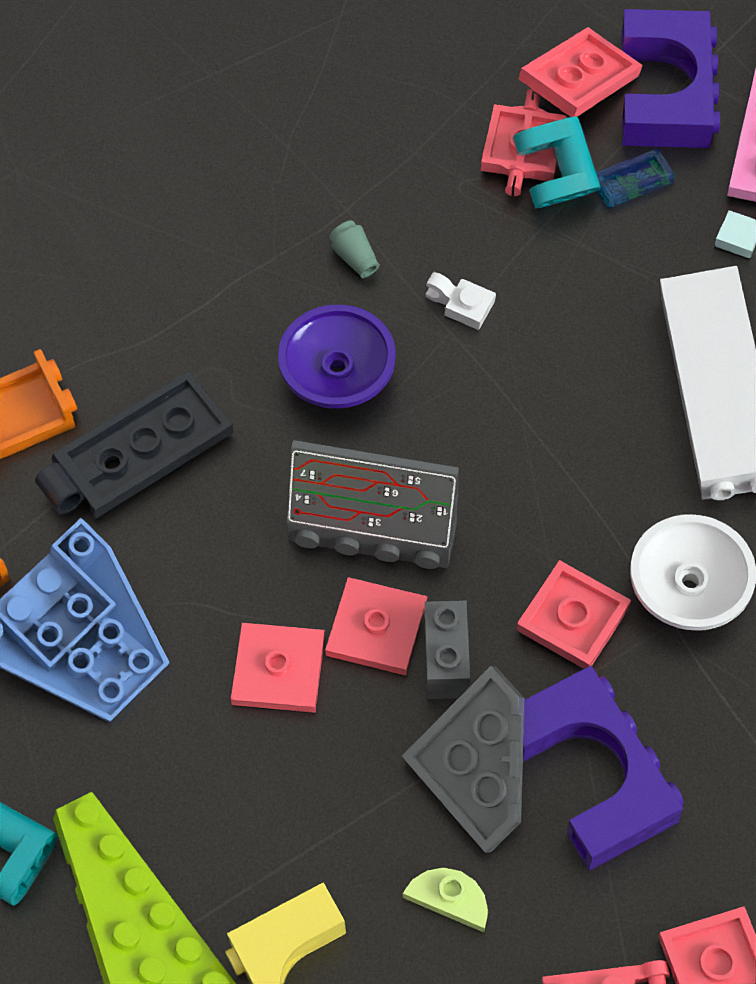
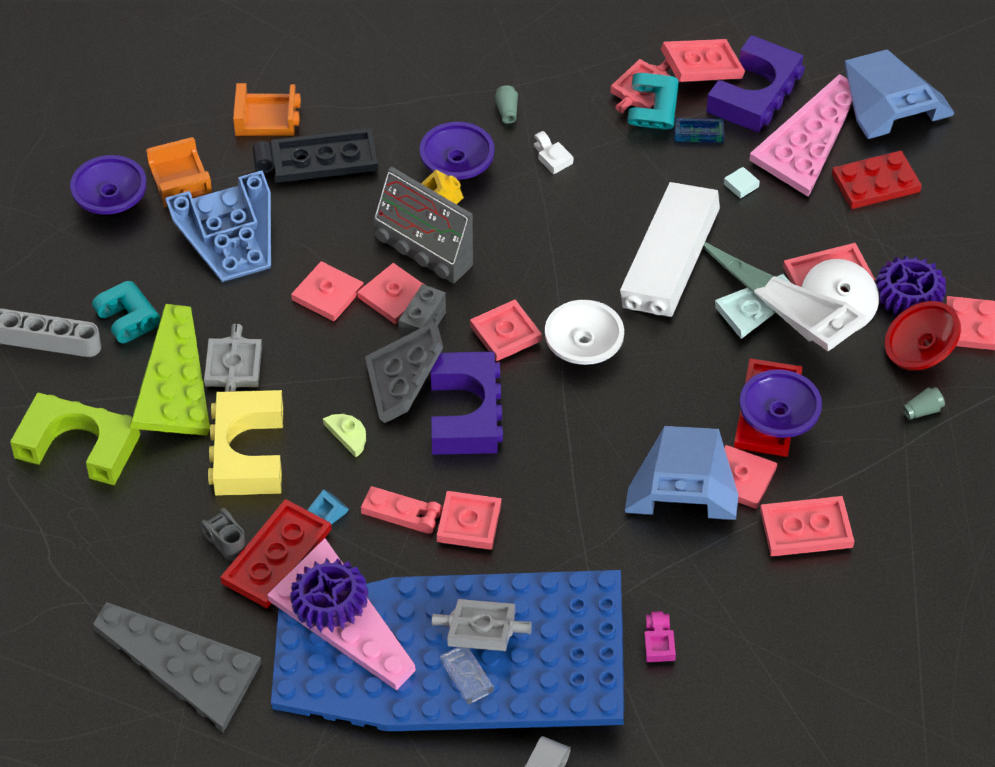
camera: 25 degrees right, 10 degrees down
none -> light grey plate [204,324,262,392]
none -> yellow brick [421,170,463,204]

